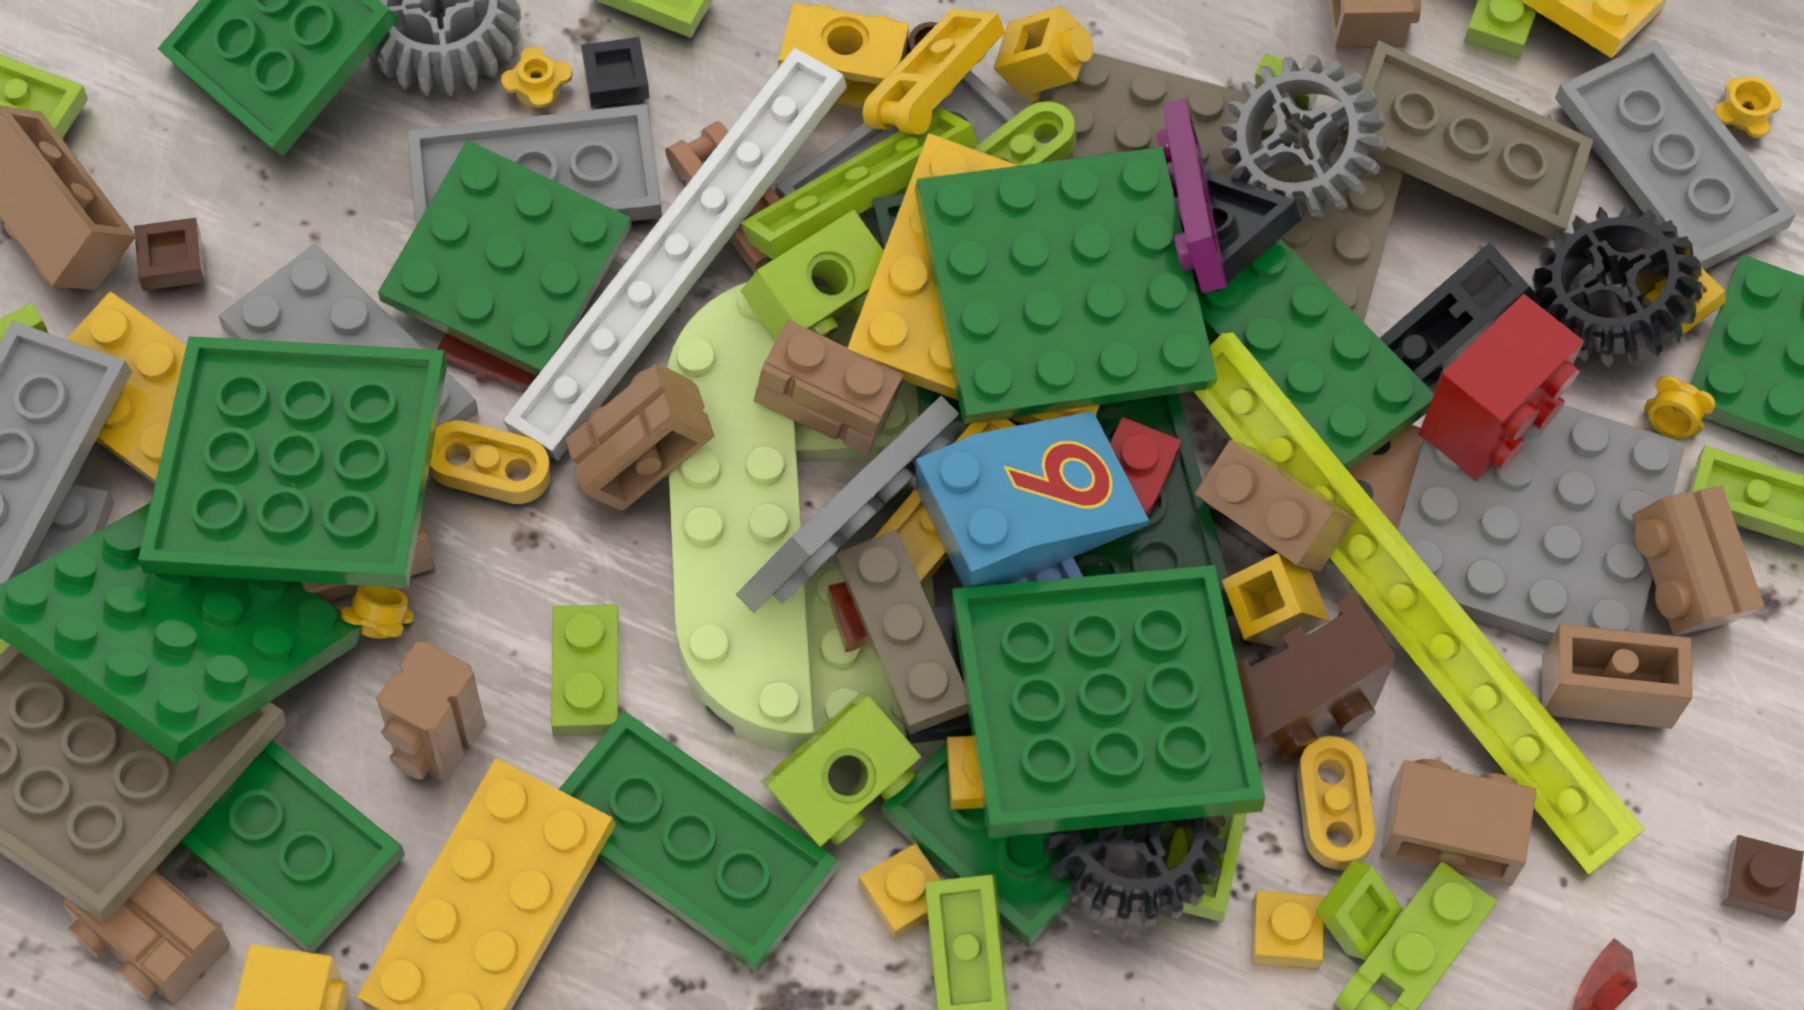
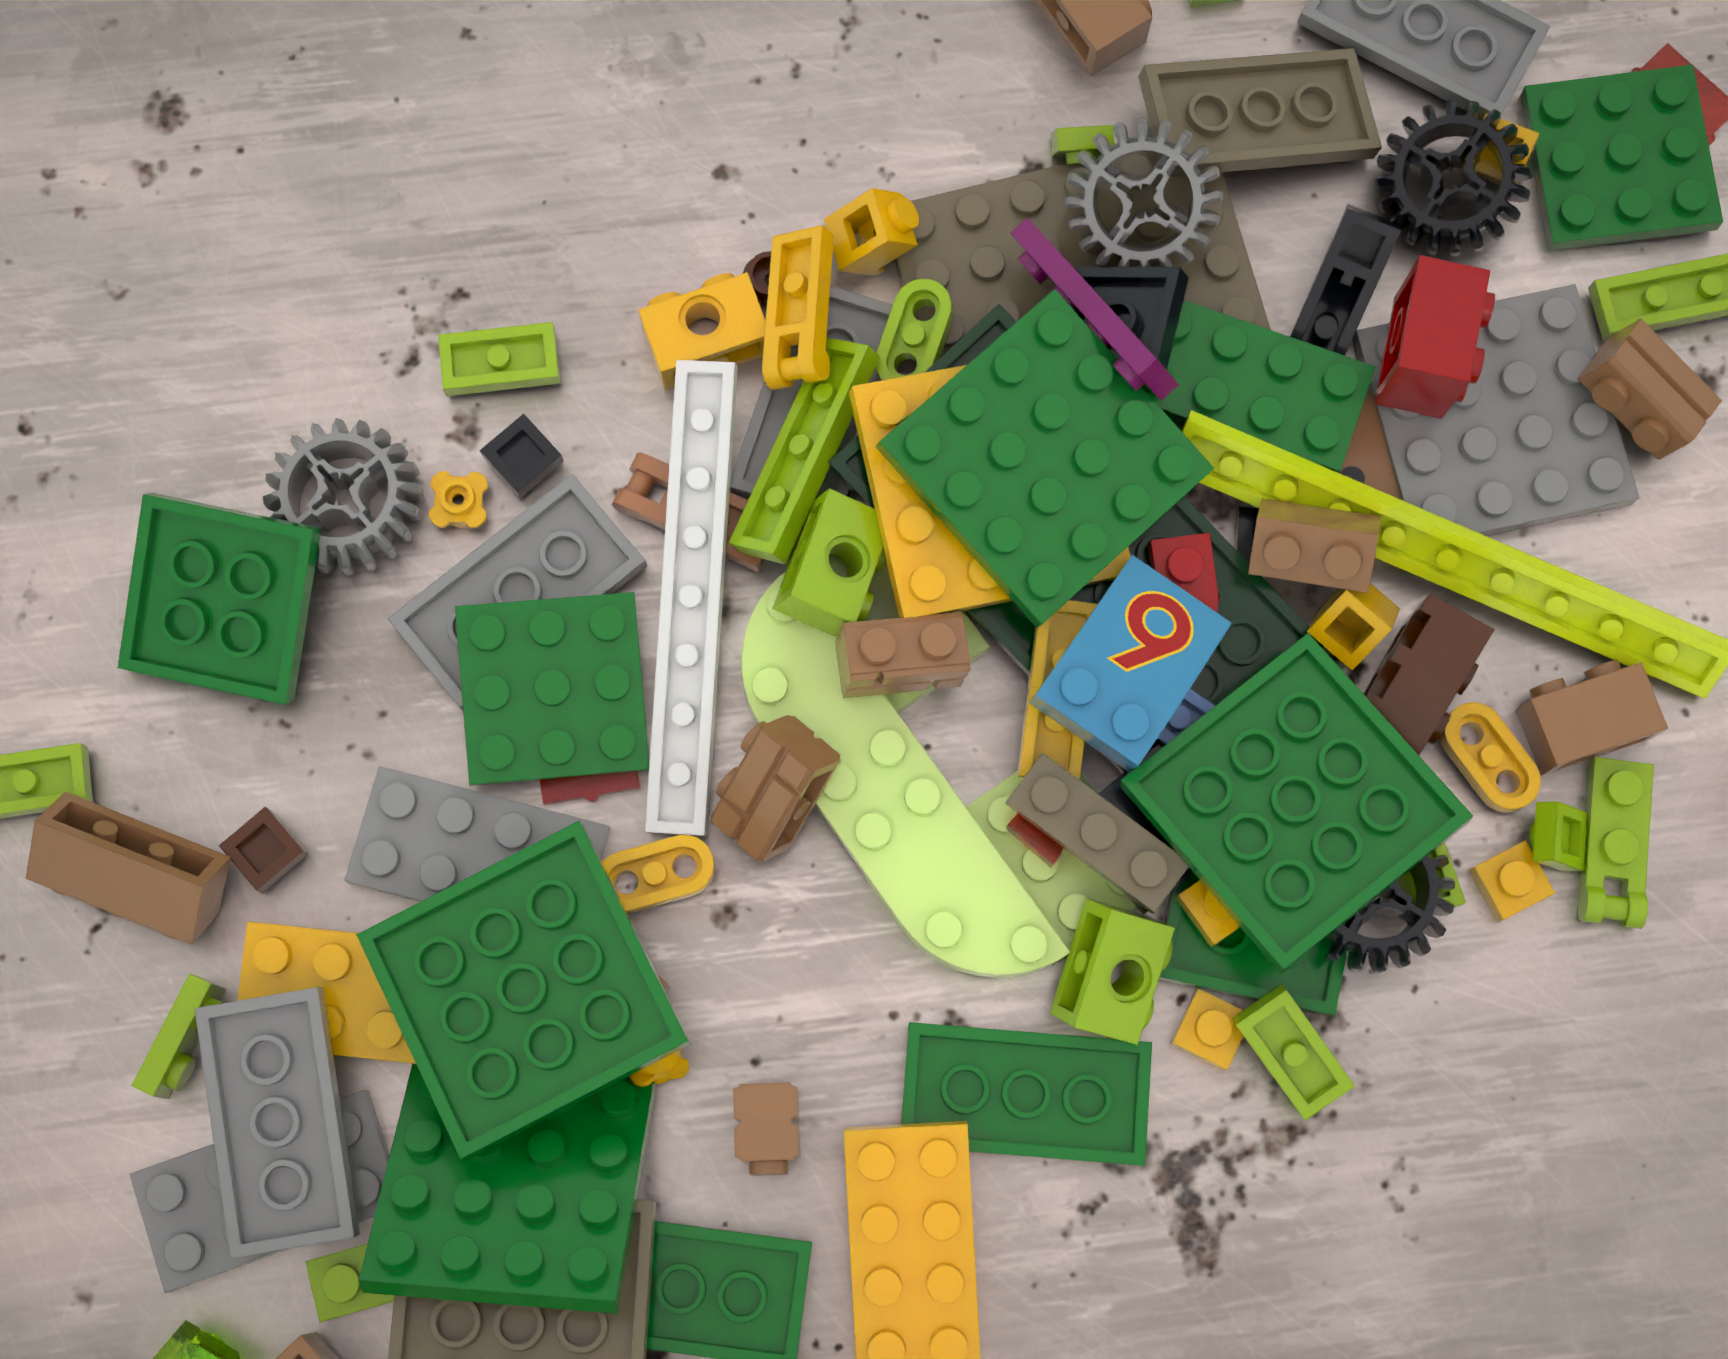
camera: 30 degrees left, 15 degrees up
lime plate [551,604,619,736] -> none
light grey plate [735,396,959,613] -> none
medium nougat brick [1542,624,1692,729] -> none
yellow plate [1644,376,1715,439] -> none

